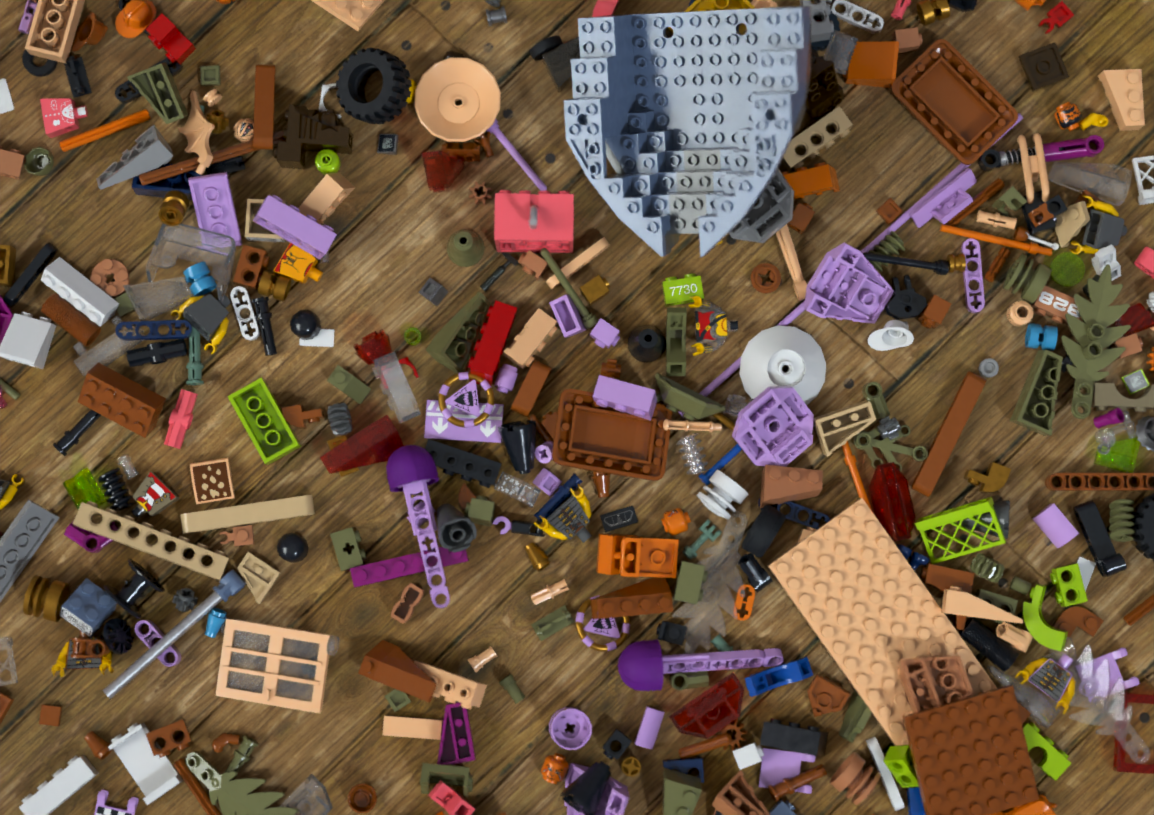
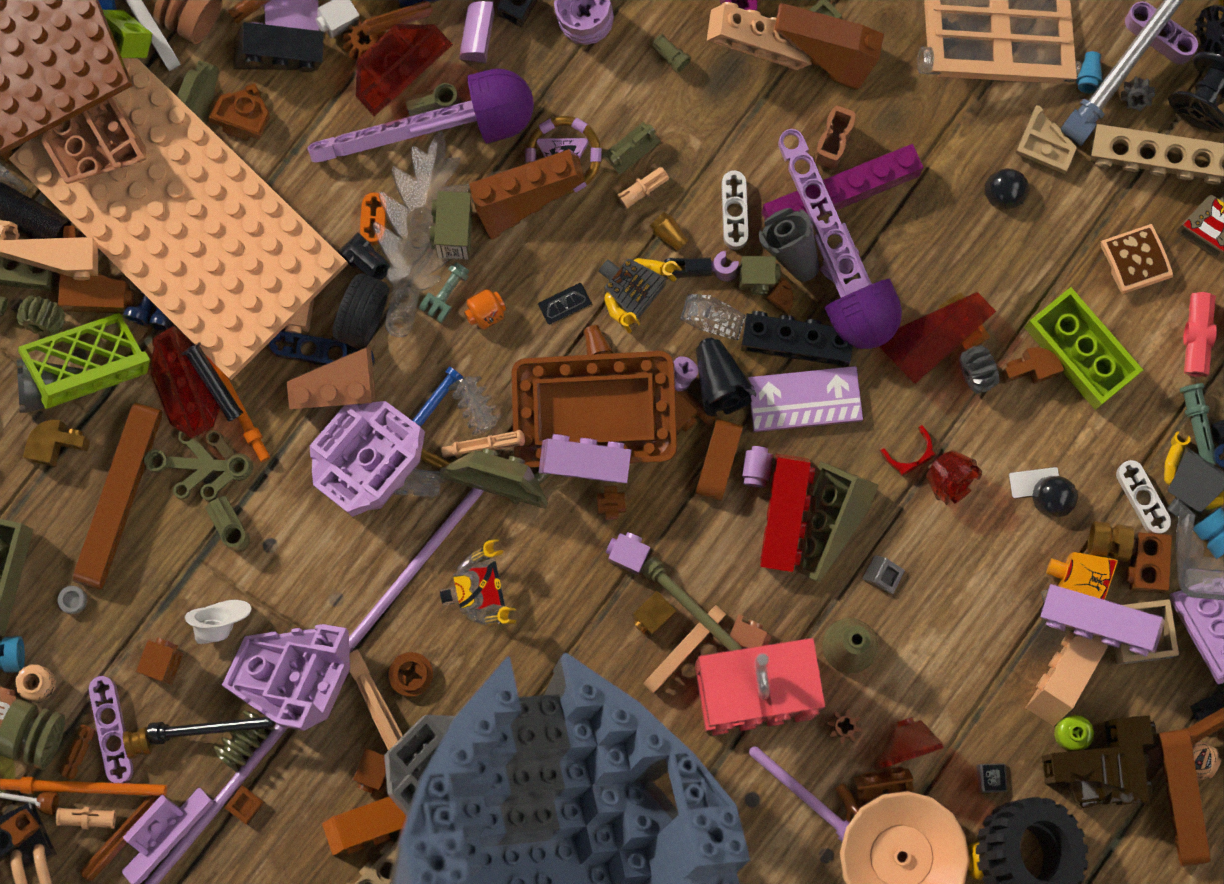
camera: 170 degrees right, 5 degrees down
tan beam [180,495,315,534] -> none
nougat plate [219,525,255,546] -> none
black pin [252,297,278,356] -> none
white cap [319,83,341,119] -> none
olive slope [327,365,371,405] -> none
olive brick [330,527,367,571] -> none
clear wedge [372,351,421,423] -> none
clear neon green bush [404,327,422,346] -> none
piece [438,372,495,428] -> none
light nougat pin [468,646,498,672] -> none
pearl dark grey piece [480,253,518,292] -> none
light nougat wedge [504,308,558,369] -> none
lavender slope [532,468,562,497] -> none
dark blue pin [534,474,583,522] -> none
lavender brick [549,294,587,338] -> none
orange piece [596,533,679,578] -> none
black cone [628,325,666,363] -> none
black bracket [656,621,688,646] -> none
lime brick [662,274,704,307] -> none
olive arch [666,307,687,376] -> none
white wheel [696,470,748,520] -> none
sand green pin [711,633,734,652] -> none
white dish [739,325,826,405] -> none
blue arch [745,657,813,697] -> none
tan wedge [813,400,876,457] -> none
dark grey gear [877,416,901,440] -> none
black hinge [885,275,927,320] -> none
olive hinge [991,186,1027,216] -> none
none -> black pin [181,342,243,422]
none -> white beam [721,171,748,250]

